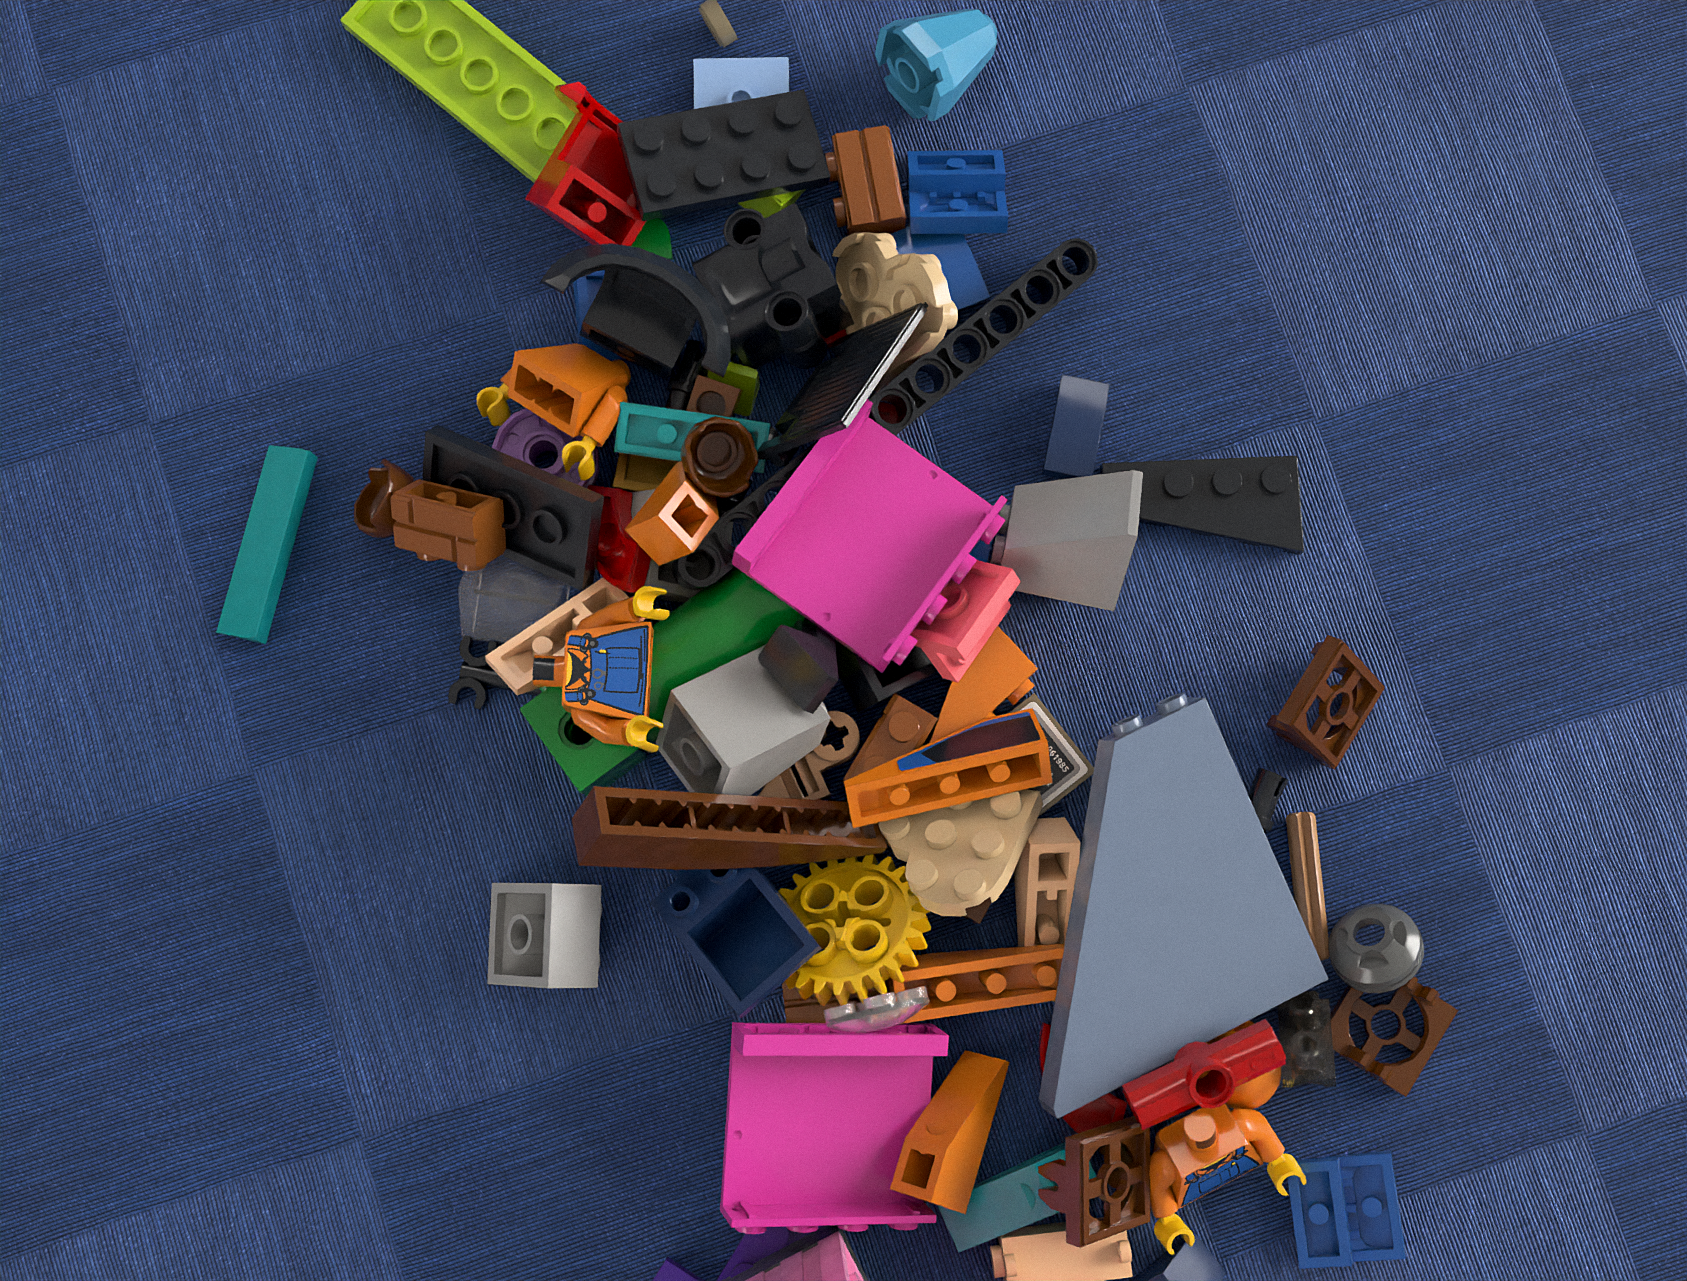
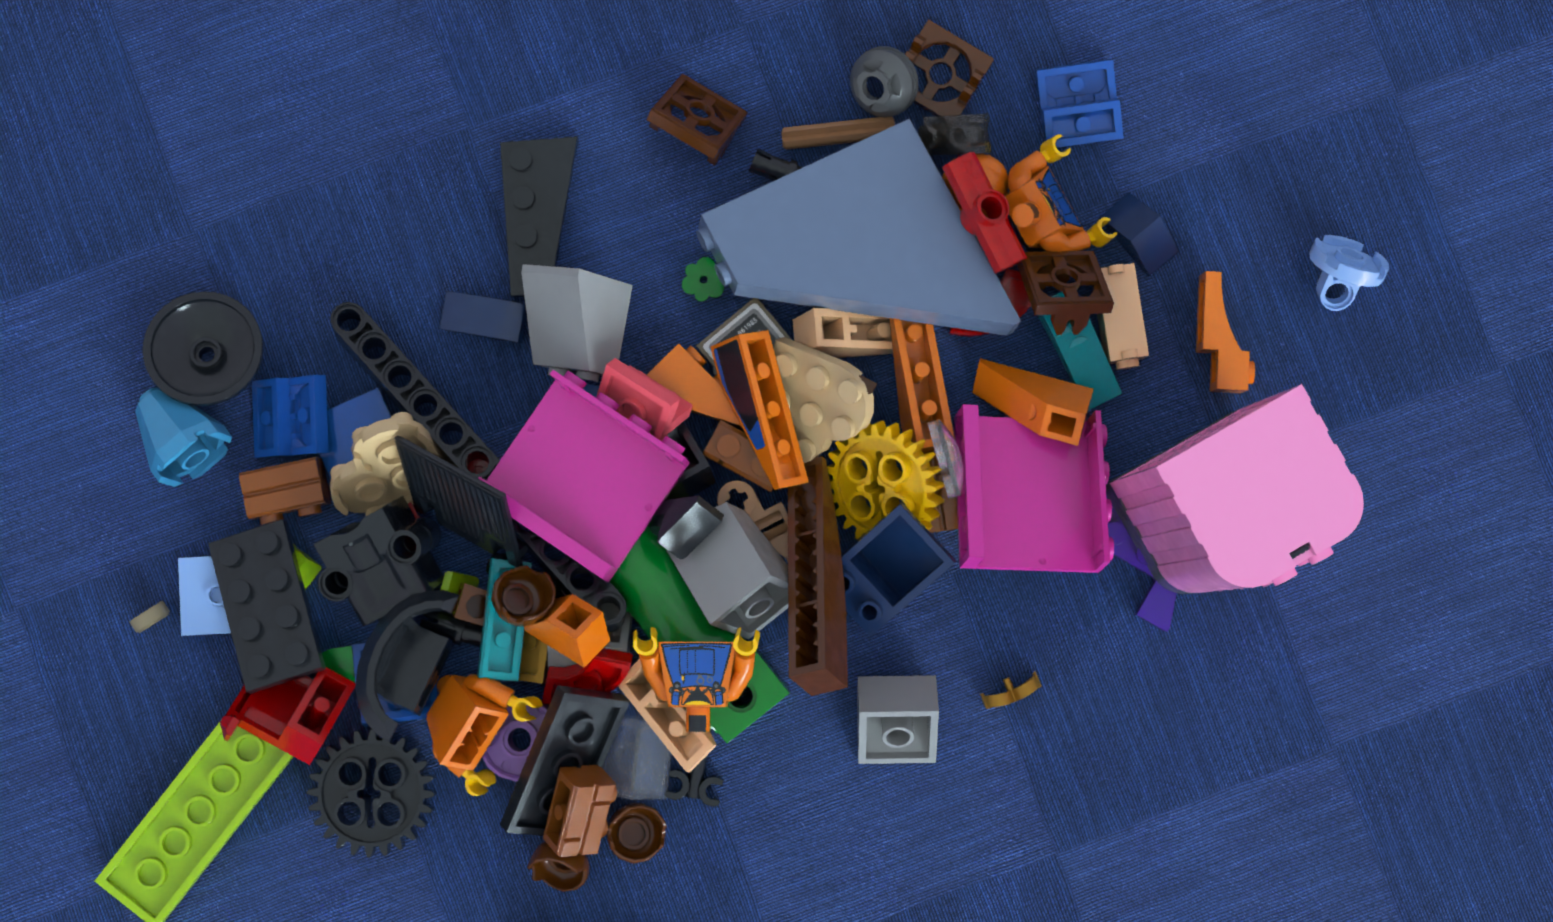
camera: 90 degrees left, 5 degrees up
none -> black dish [143,292,263,406]
none -> black gear [307,729,437,857]
none -> reddish brown hair [606,802,667,864]
none -> green plant [682,257,724,302]
none -> pearl gold piece [979,671,1042,709]

